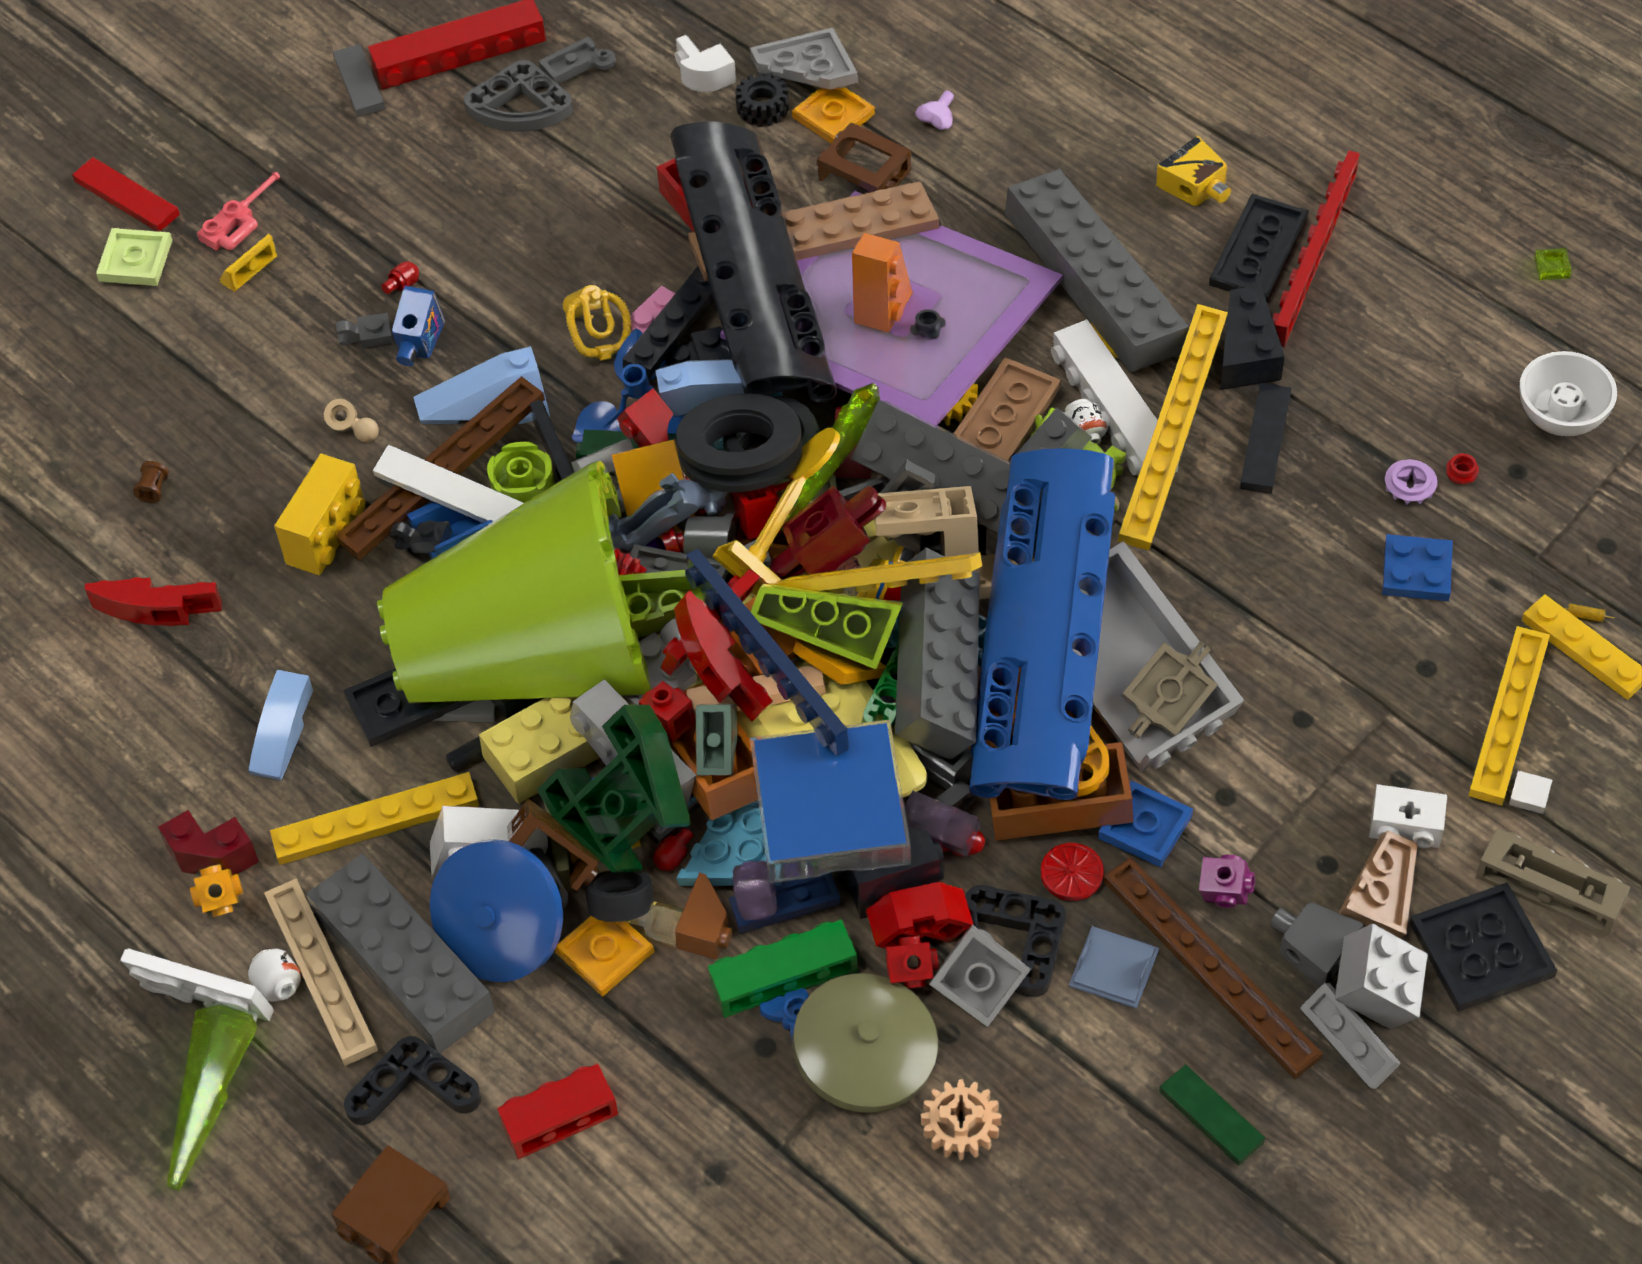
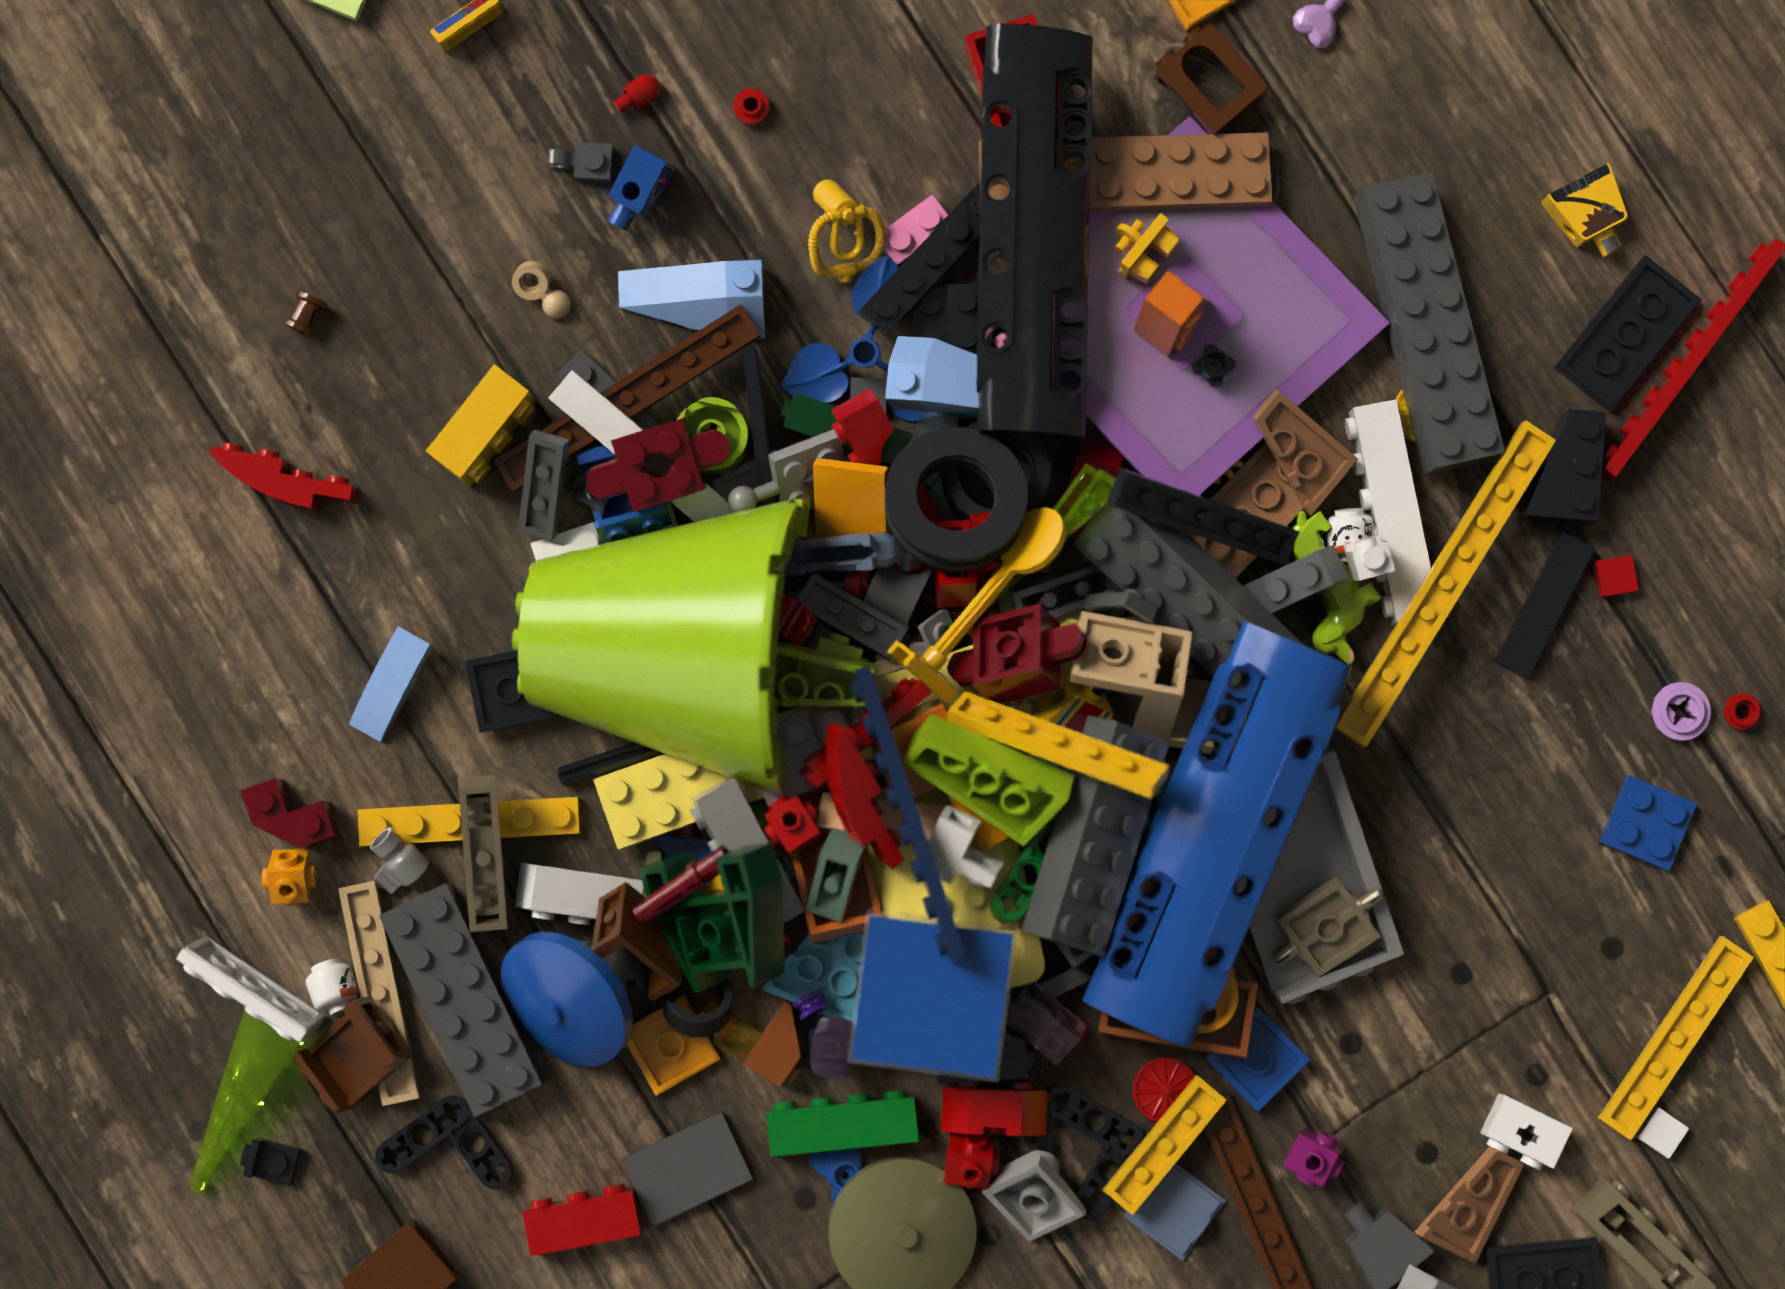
camera: 10 degrees right, 30 degrees up
none -> black bracket [240,1137,302,1185]
none -> reddish brown panel [293,996,413,1114]
none -> light grey piece [370,827,429,894]
none -> dark tan brick [458,775,507,932]
none -> dark grey plate [518,430,569,542]
none -> dark red brick [586,417,731,512]
none -> dark grey tile [621,1111,753,1227]
none -> dark red pin [633,845,730,926]
none -> red plate [733,88,769,125]
none -> dark purple bush [793,989,831,1021]
none -> white brick [929,805,1003,888]
none -> yellow plate [1102,1075,1226,1215]
none -> black plate [1106,468,1299,565]
none -> yellow hips [1115,213,1180,284]
none -> medium nougat wing [1252,389,1358,515]
none -> white brick [1343,535,1395,581]
none -> red tile [1593,555,1639,598]

